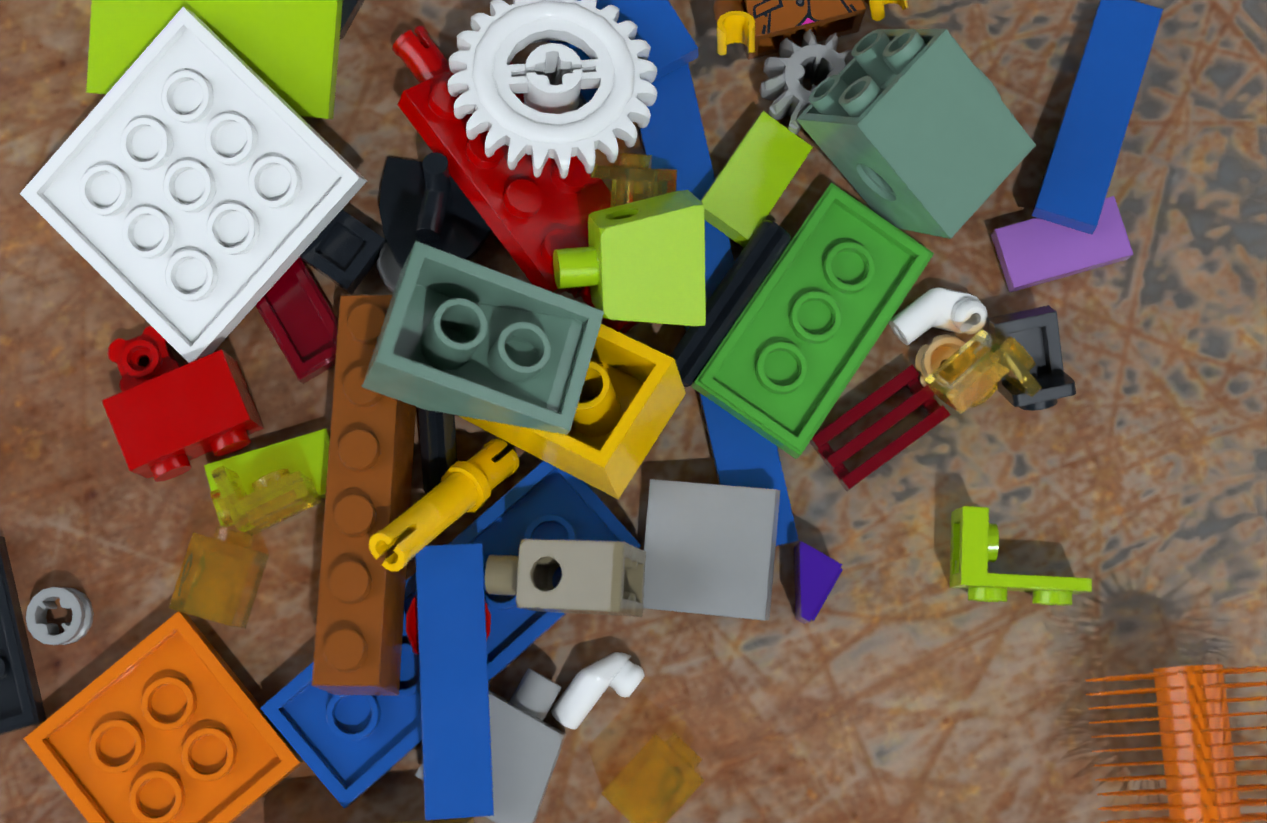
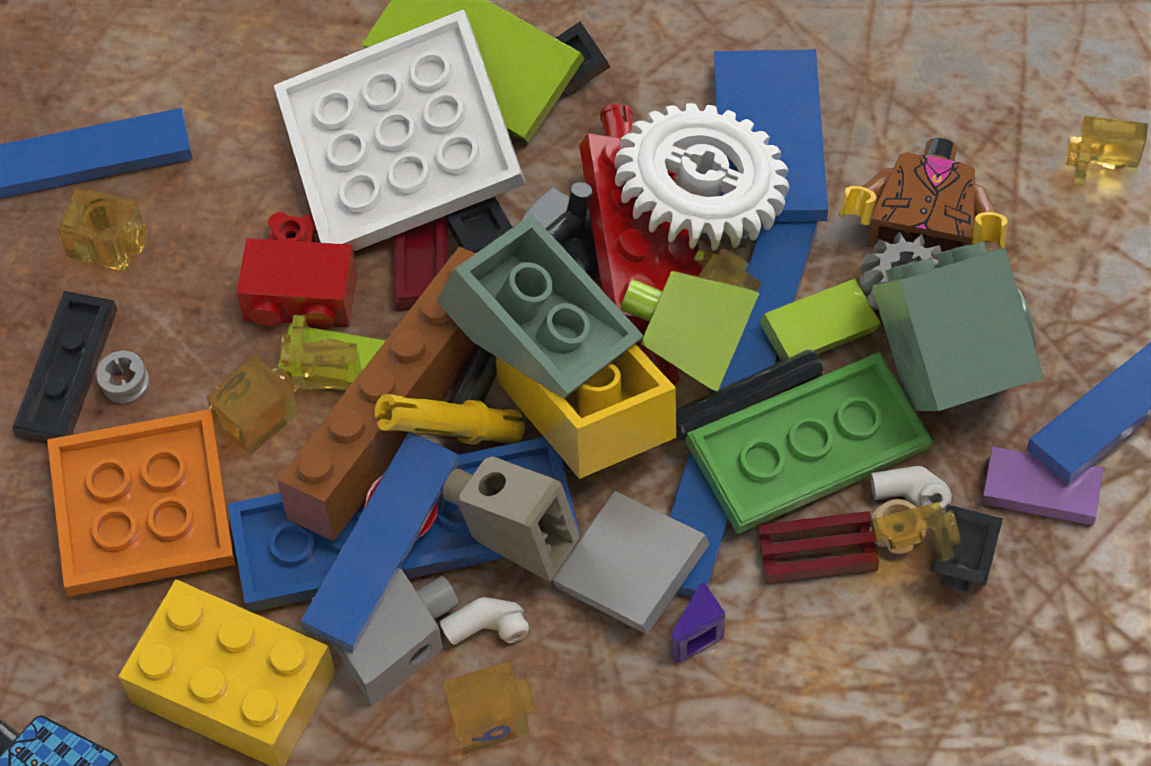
camera: 30 degrees right, 20 degrees down
lime bracket [950,506,1092,606] -> none

